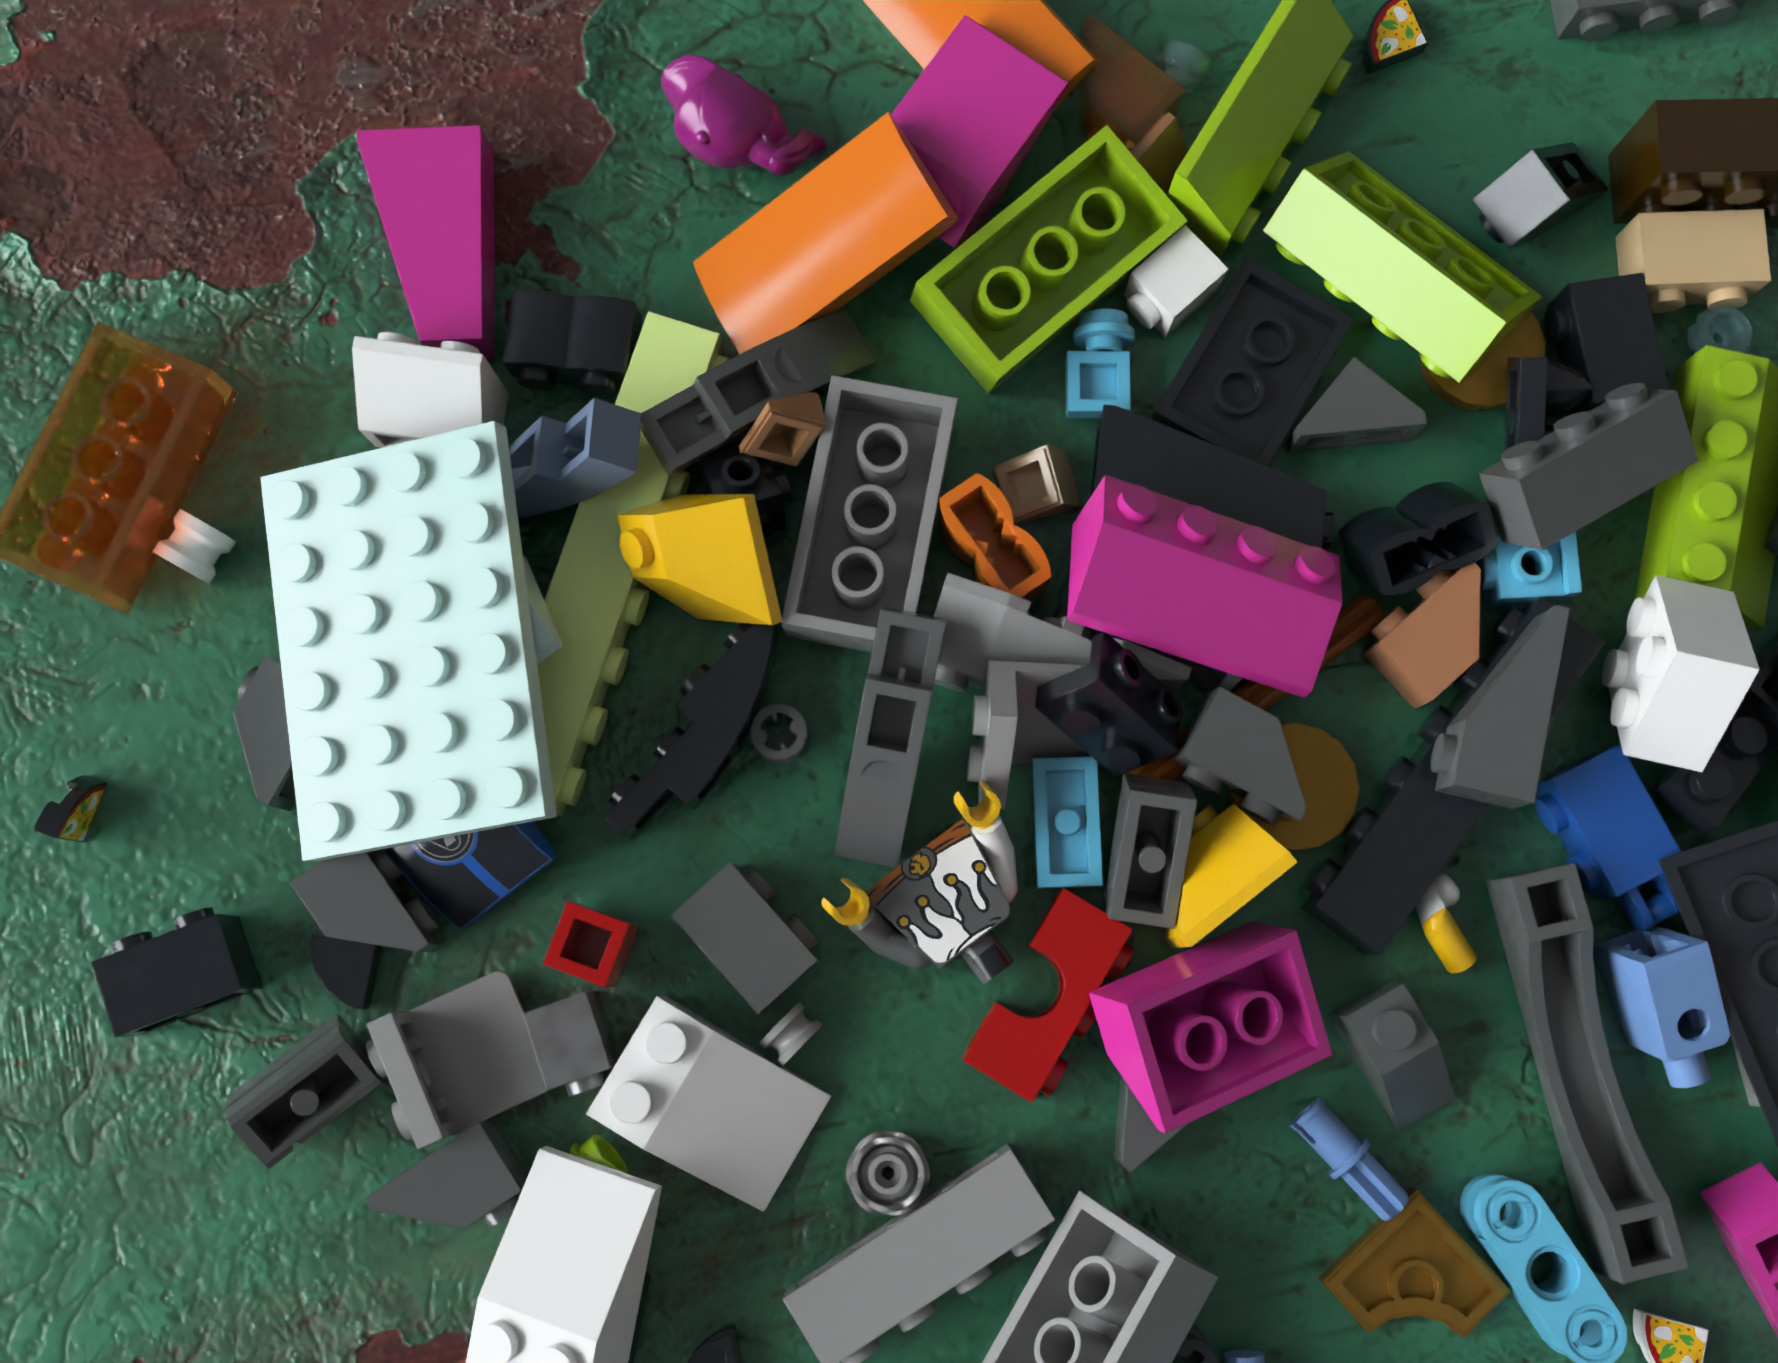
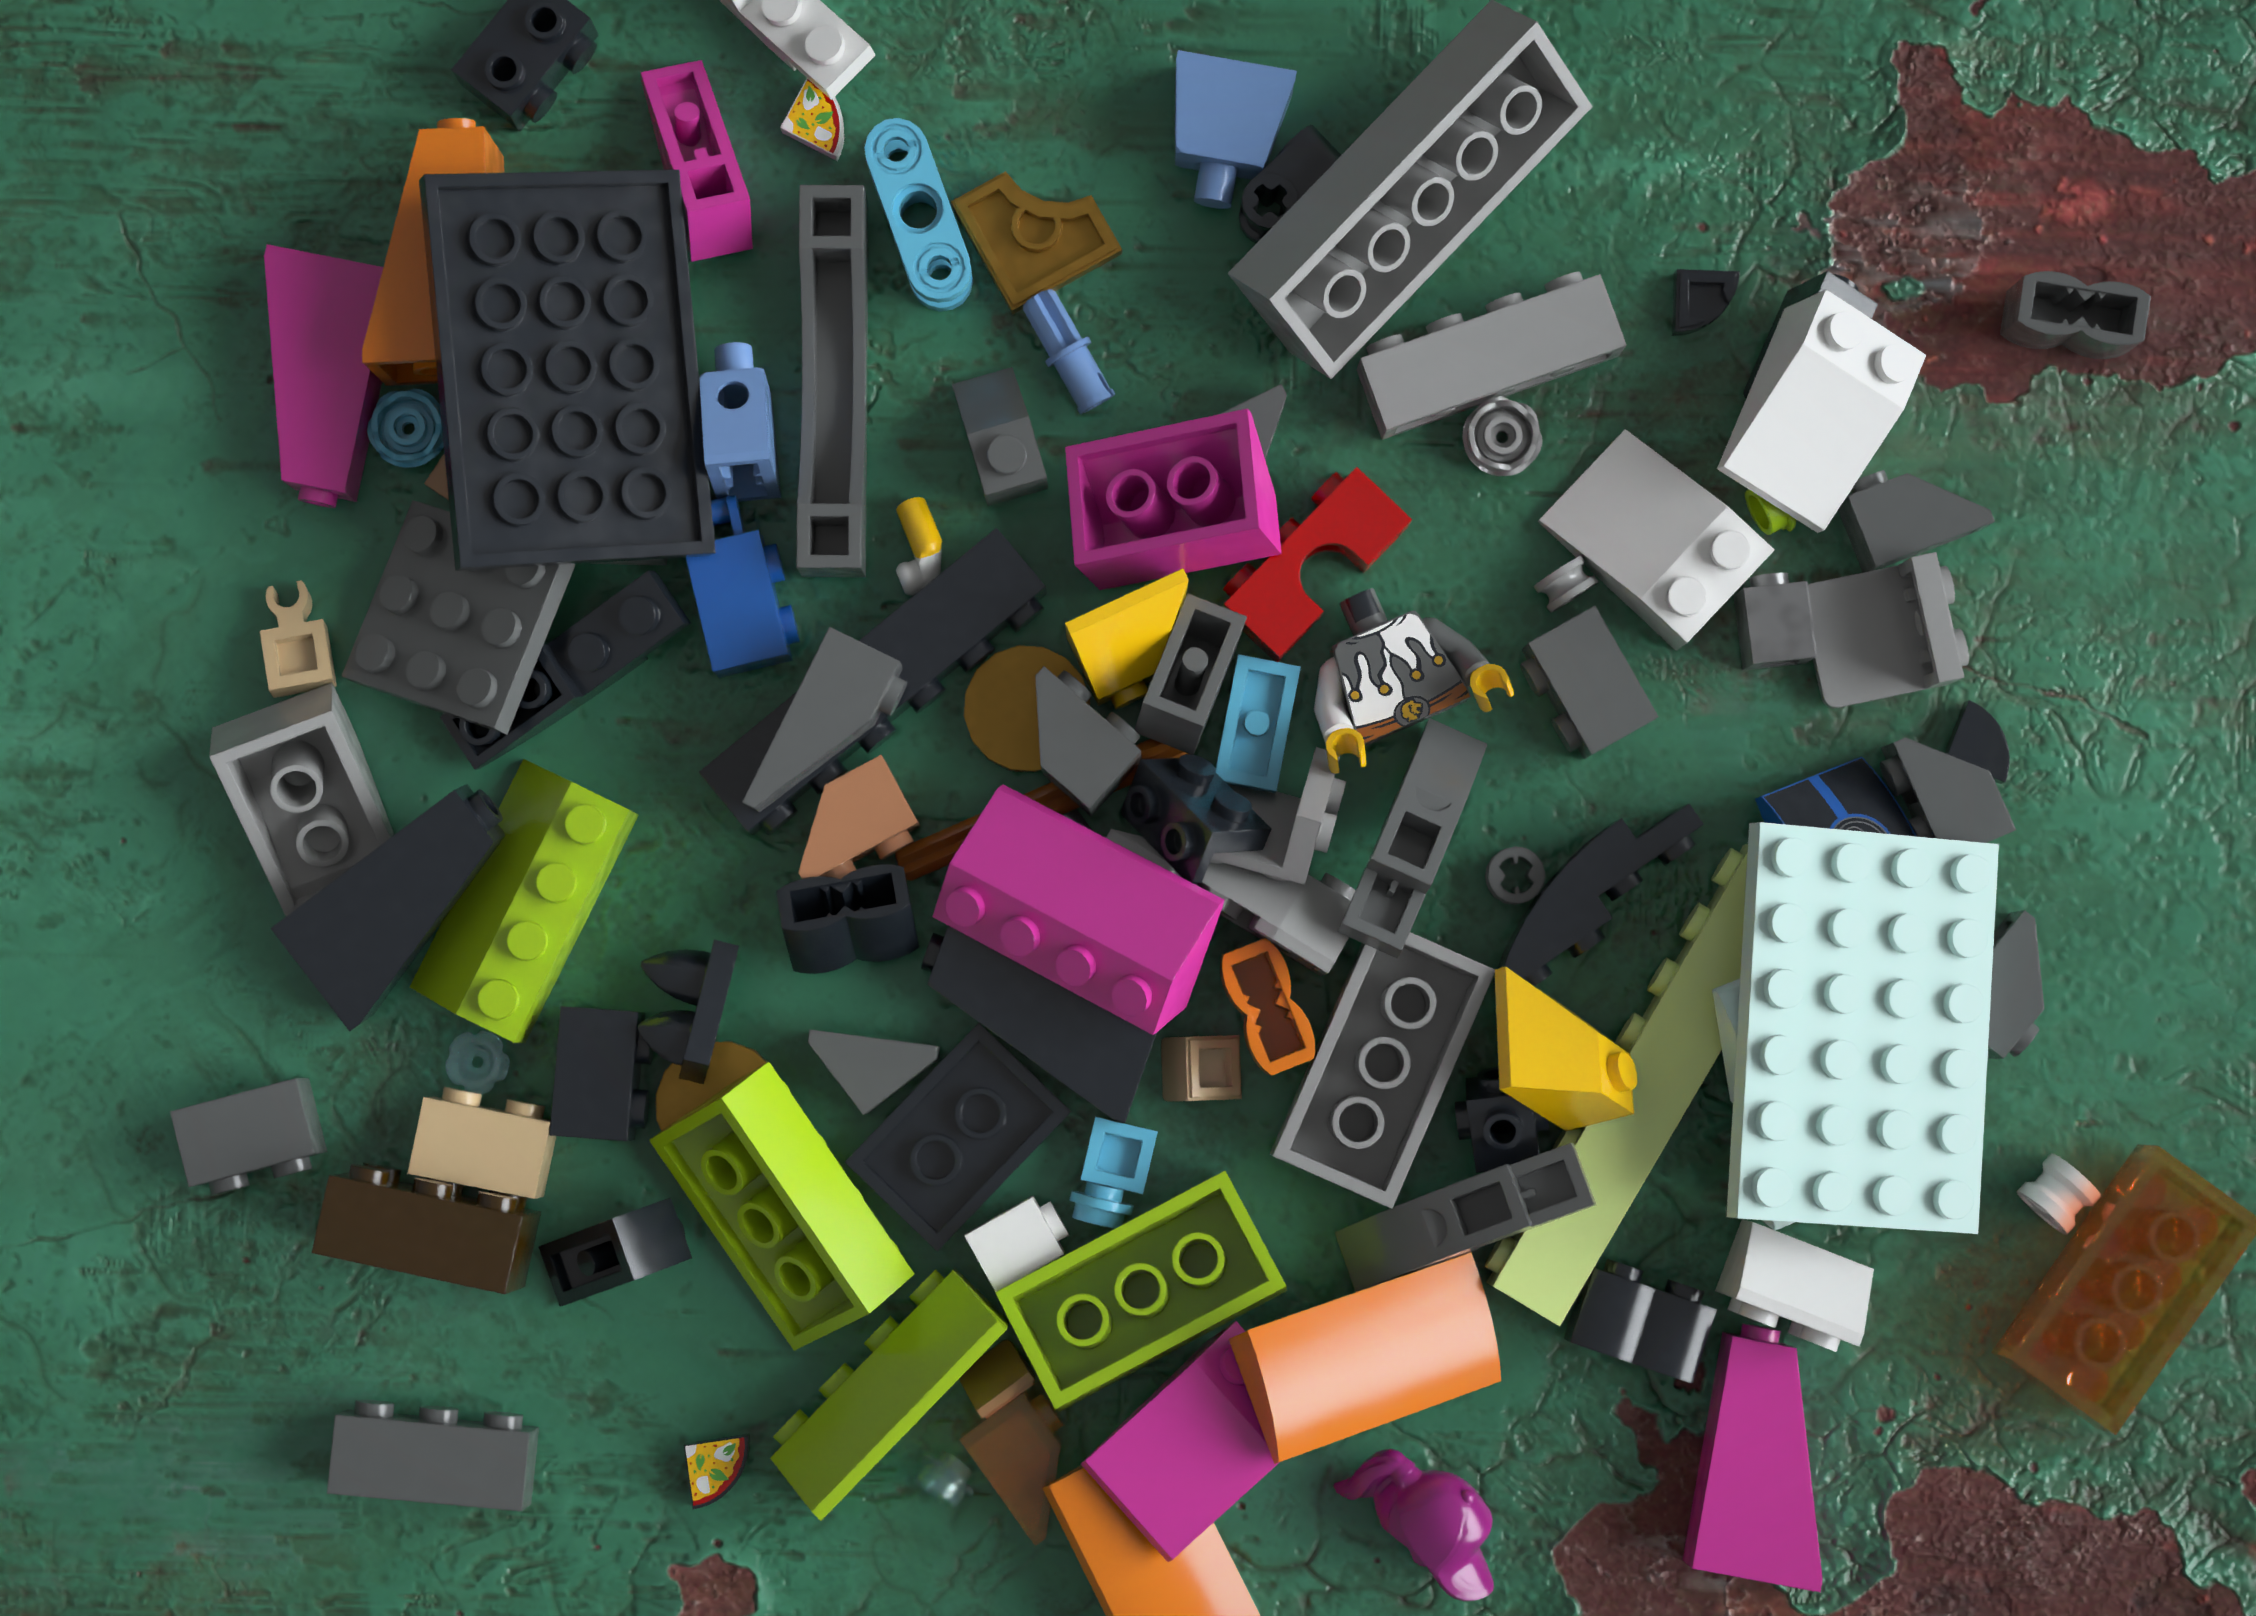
camera: 175 degrees left, 5 degrees up
tile [34,775,108,842] -> none
black brick [91,907,263,1037] -> none
dark grey brick [226,1013,381,1169] -> none
sand blue slope [509,398,642,519] -> none
red brick [543,901,640,988] -> none
medium nougat slope [739,392,827,467] -> none
medium azure brick [1475,531,1582,608] -> none
dark grey brick [1479,383,1698,550] -> none
white brick [1602,575,1760,772] -> none

